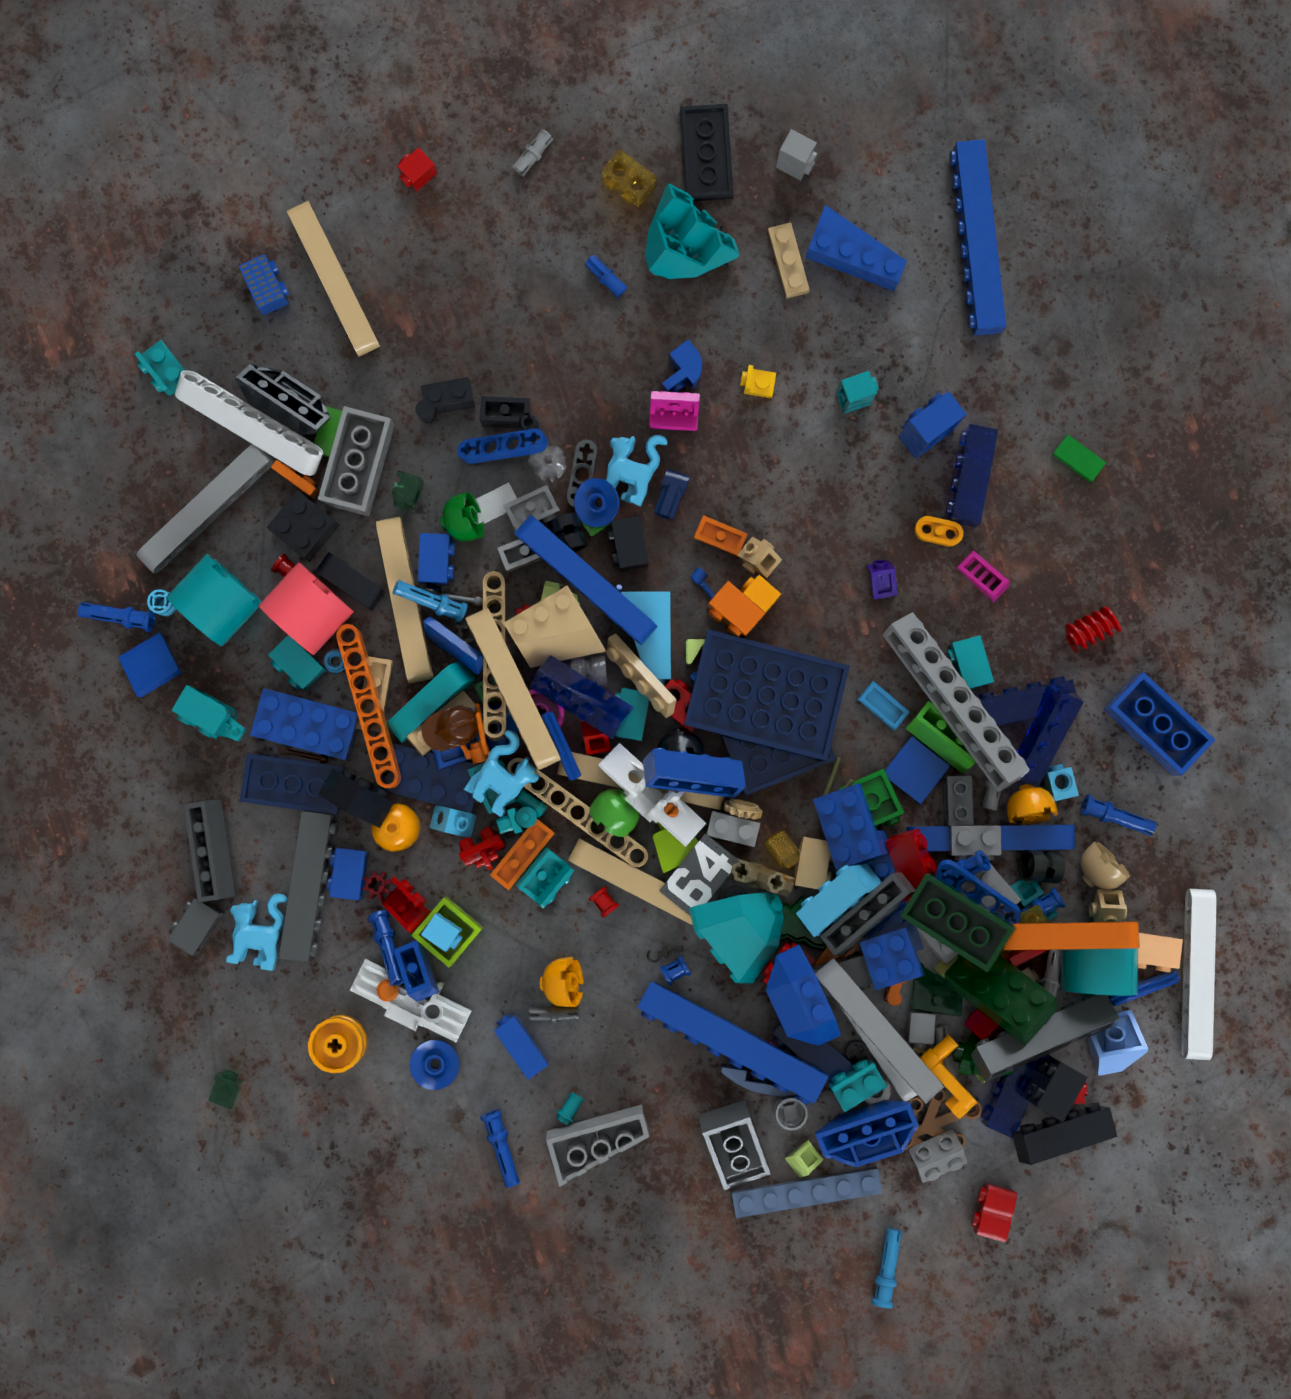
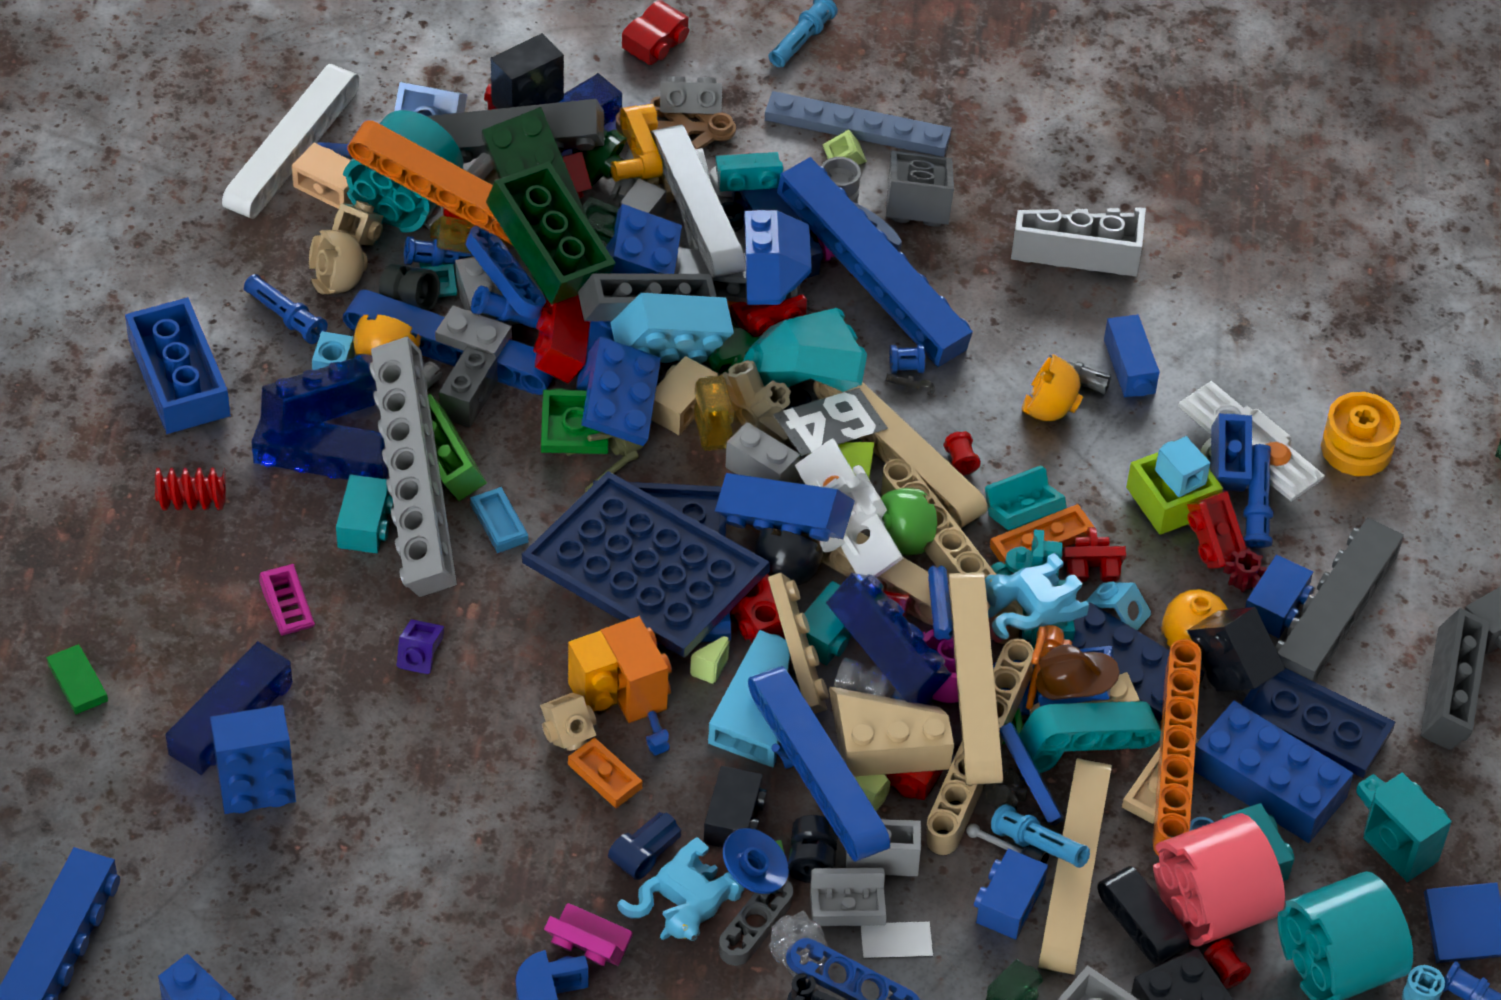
camera: 155 degrees left, 35 degrees down
medium azure animal [226,893,288,971] -> none
blue dish [410,1040,459,1090] -> none
green cylinder [440,492,484,542] -> none
blue pin [480,1109,520,1188] -> none
teal pin [556,1091,584,1125] -> none
tan gear [724,799,763,820] -> none
yellow bracket [740,365,776,398] -> none
blue wedge [815,1100,919,1167] -> none
teal brick [836,371,879,414] -> none
blue tile [884,736,950,805] -> none
light orange plate [914,516,963,547] -> none
black brick [1012,1103,1118,1165] -> none

